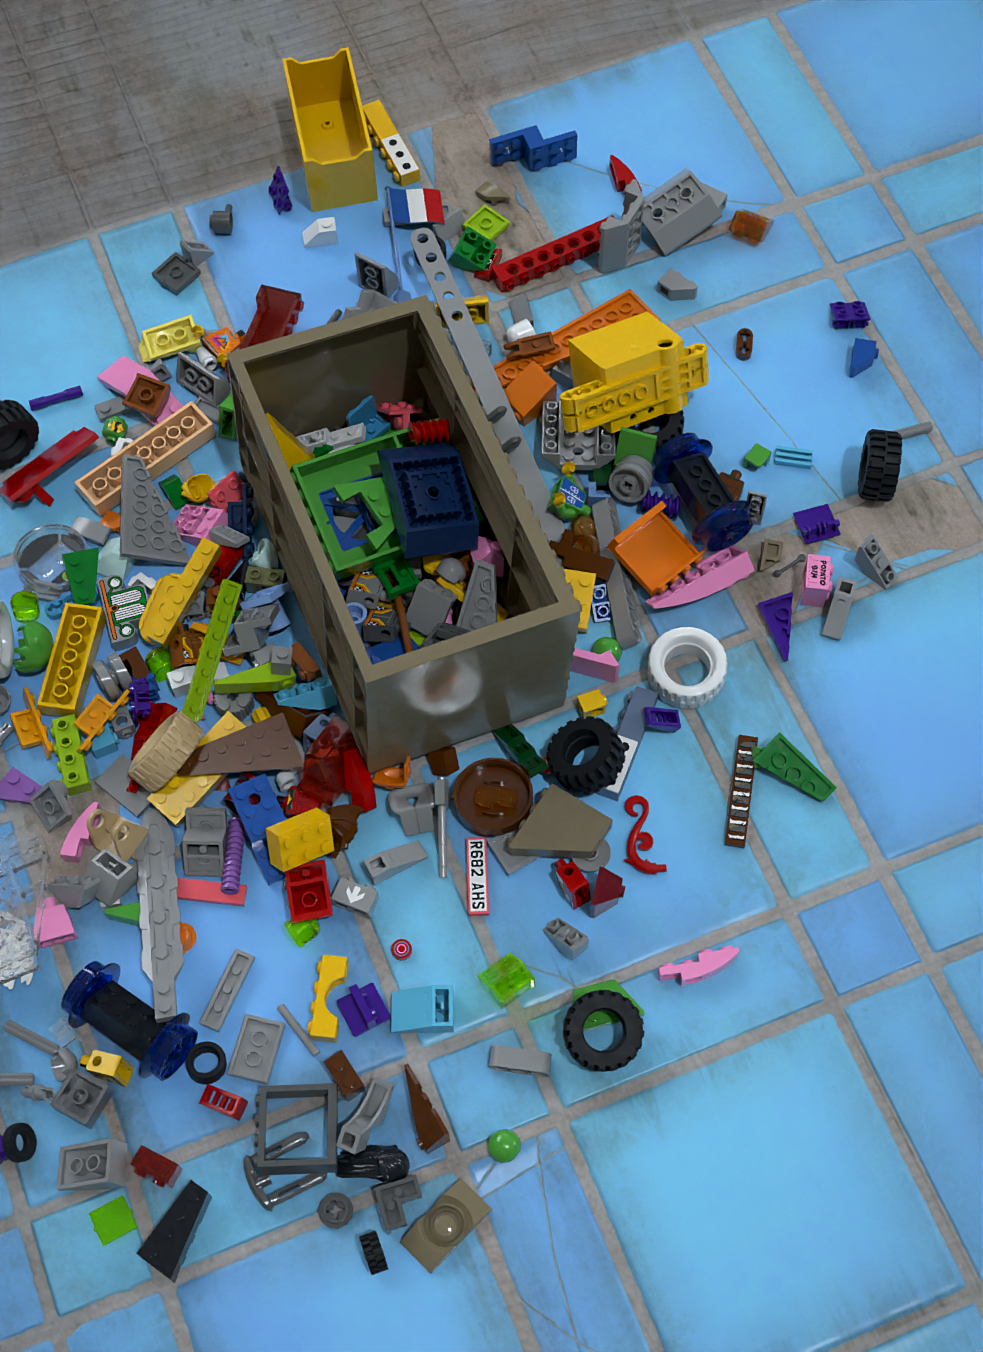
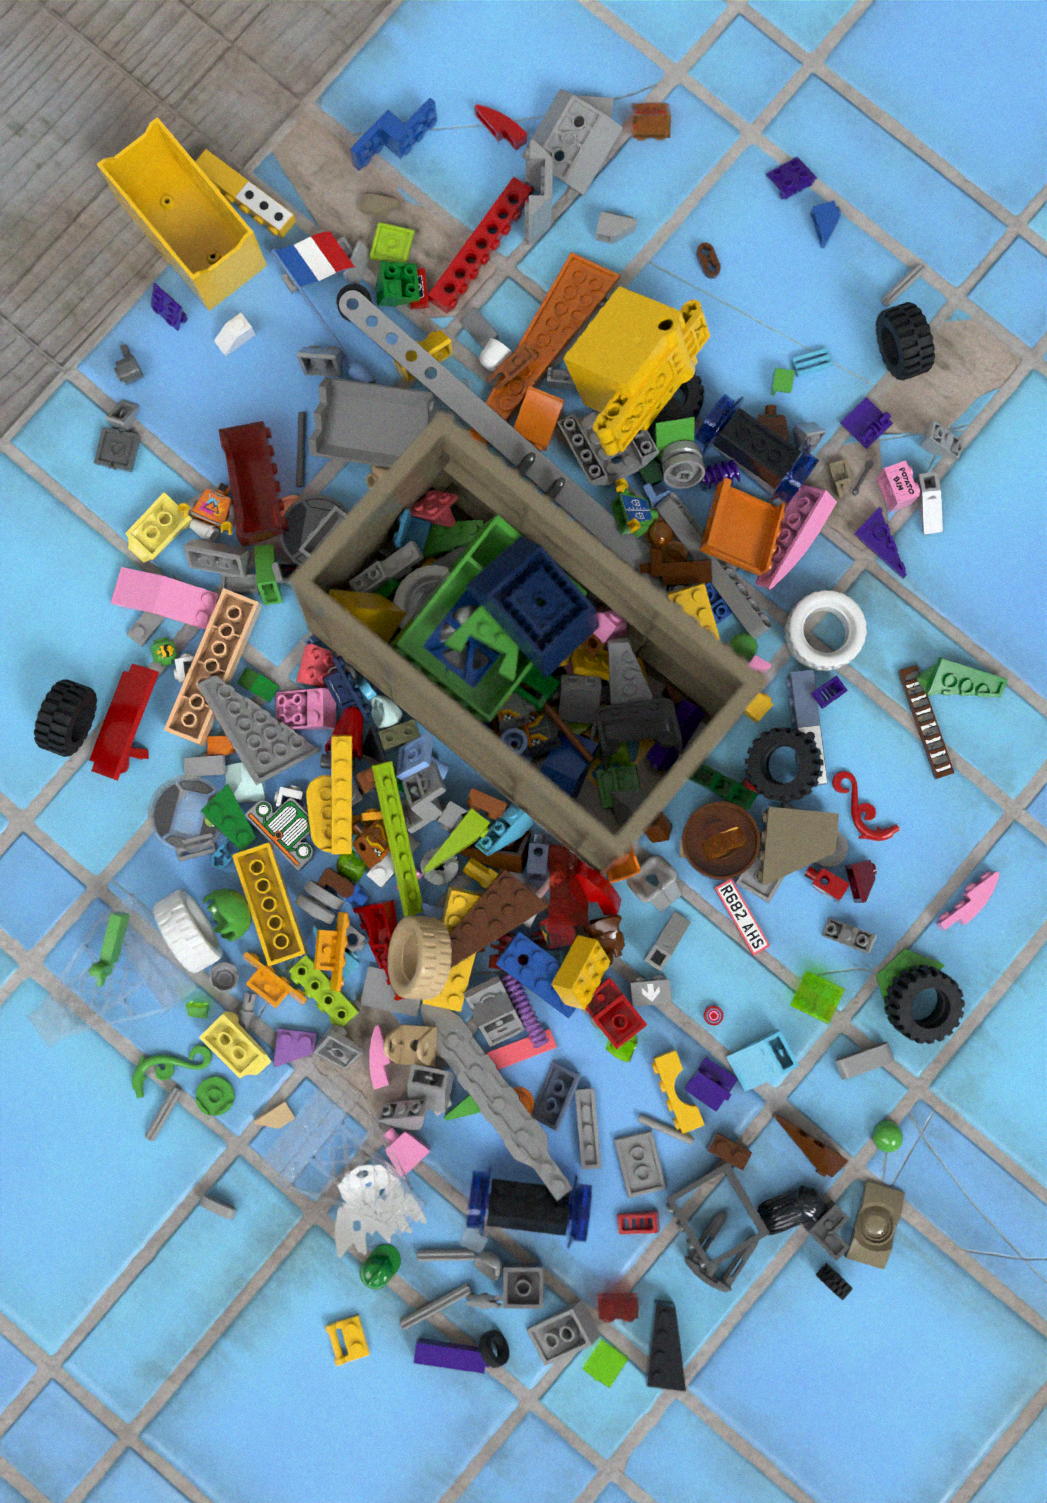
camera: 30 degrees left, 20 degrees up
clear neon green helmet [10,590,41,624] -> none
dark purple piece [29,385,83,411] -> none
yellow torso [80,1050,135,1087] -> none
dark orange slope [122,373,171,419] -> none
dark purple hinge [129,676,151,727] -> none
light grey slope [149,358,172,382] -> none
yellow hair [181,474,215,503] -> none
black tyre [186,1041,227,1085] -> none
light grey slope [209,524,250,548] -> none
light grey brick [271,645,293,676] -> none
dark grey gear [319,1193,354,1229] -> none
light grey arch [336,1077,395,1154] -> none
red piece [408,419,450,446] -> none
light grey piece [434,777,449,878] -> none
light grey hair [436,558,466,584] -> none
none -> medium azure beam [357,677,377,700]
none -> sand blue slope [531,1062,581,1132]

